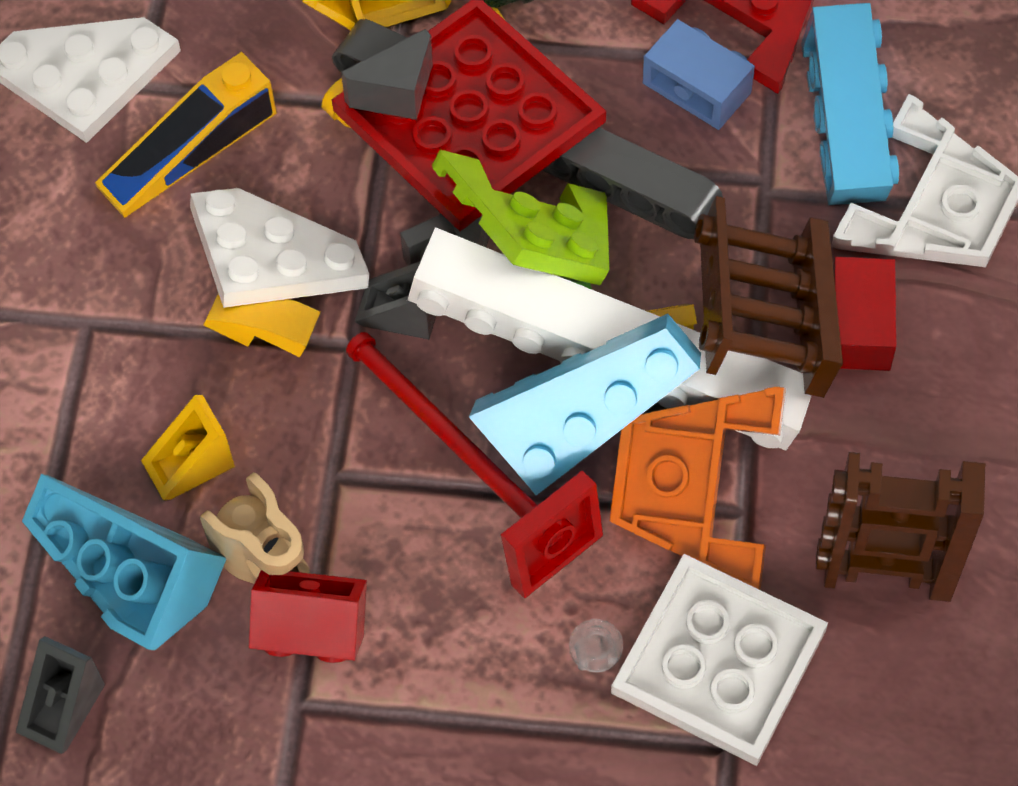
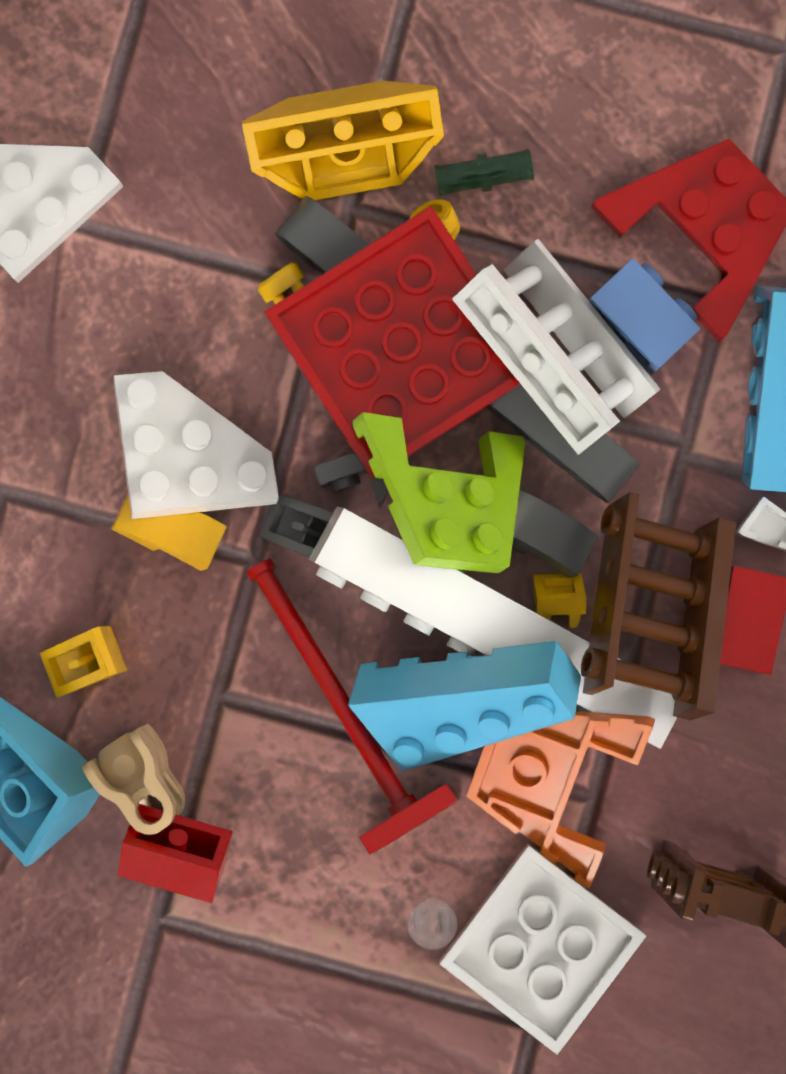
camera: 10 degrees right, 25 degrees up
slope [95,52,277,218] -> none
dark grey slope [341,29,433,120] -> none
none -> white fence [452,239,661,455]
none -> dark grey slope [512,490,598,578]

